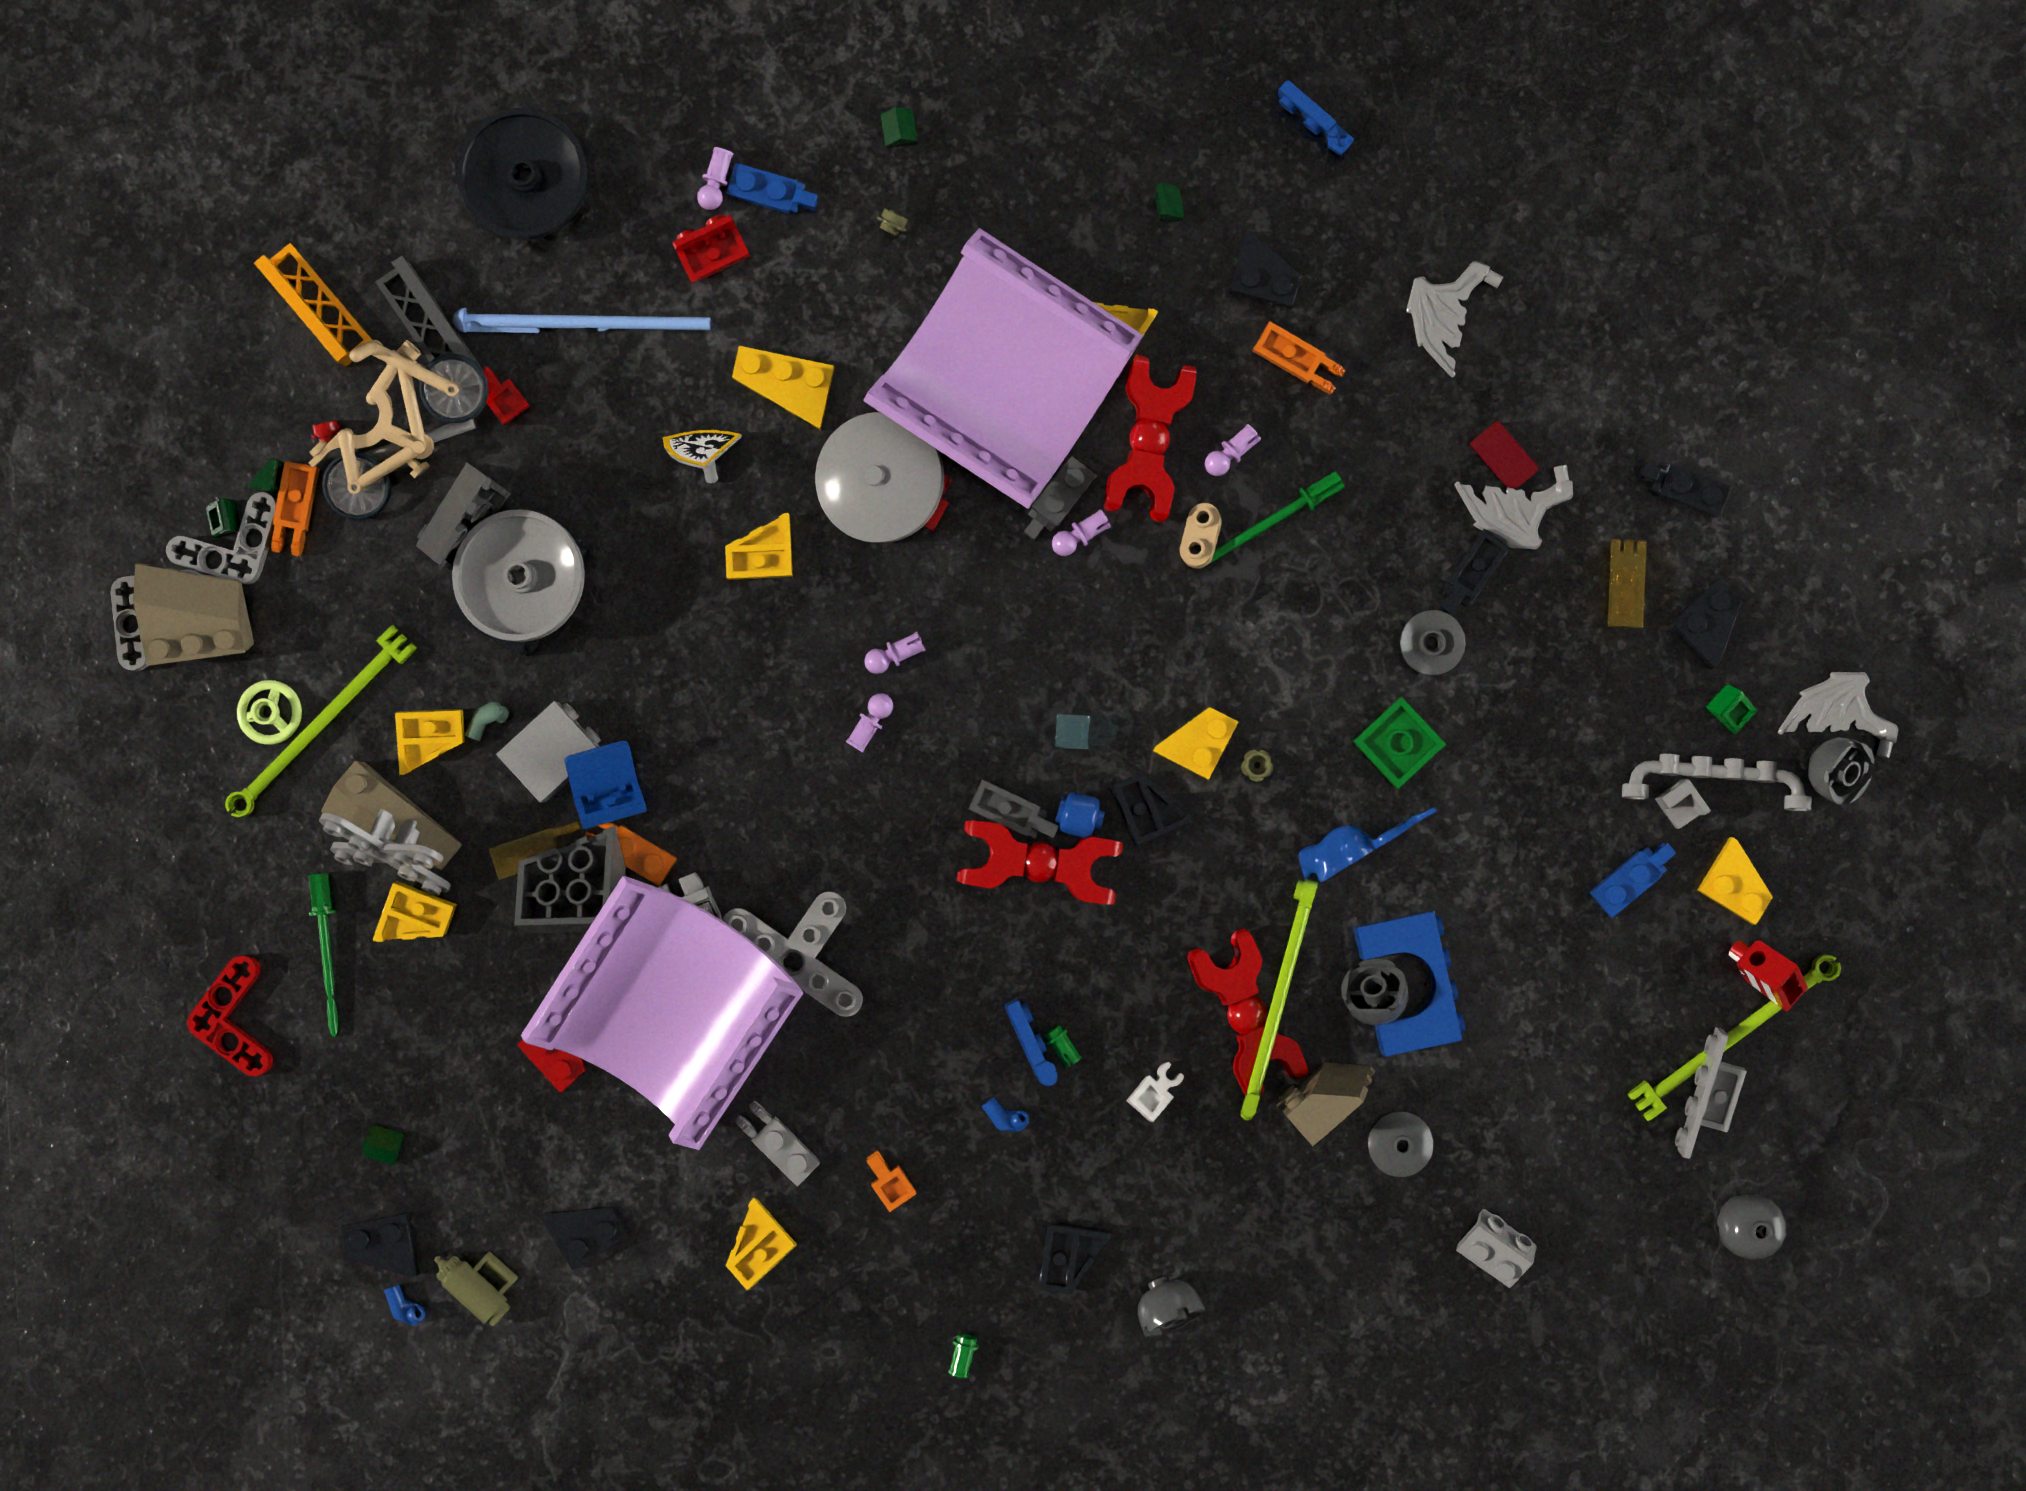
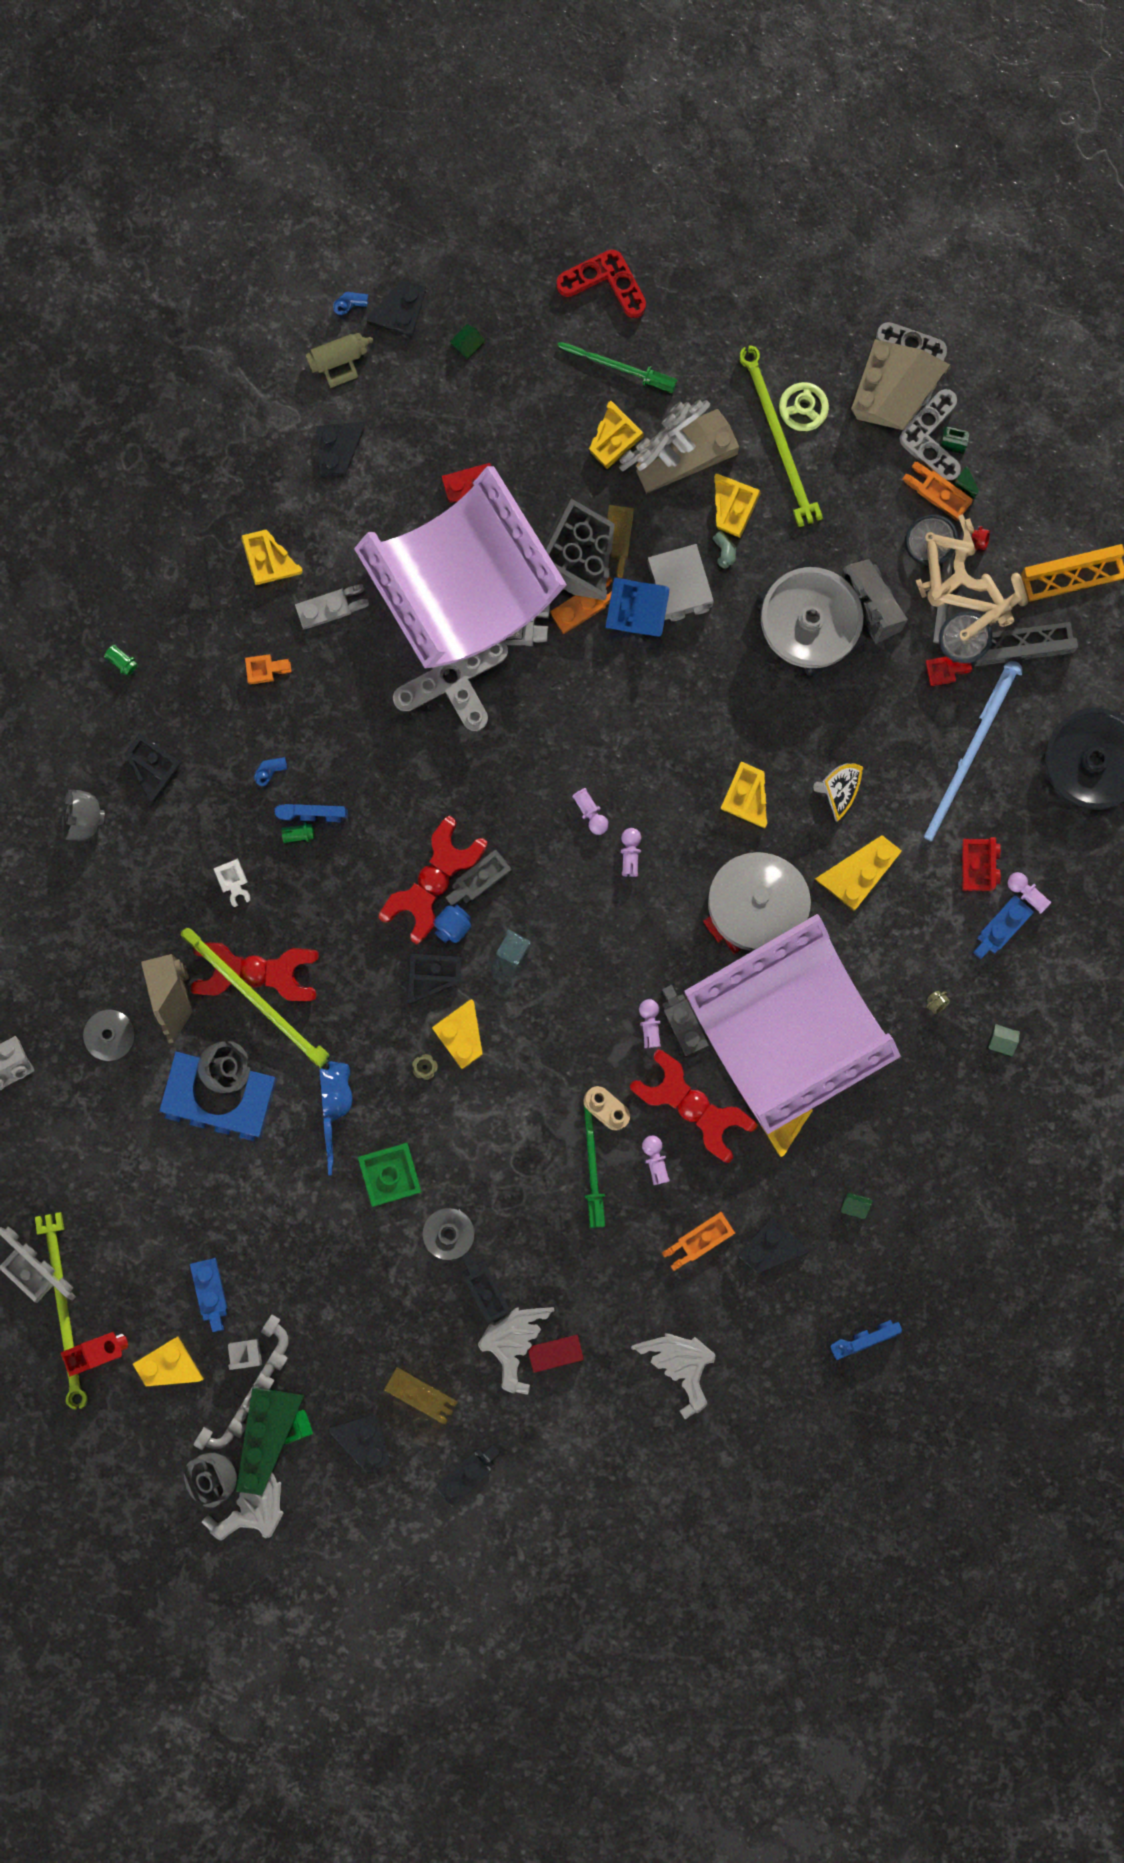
camera: 115 degrees right, 5 degrees down
none -> dark green wing [236,1387,304,1496]

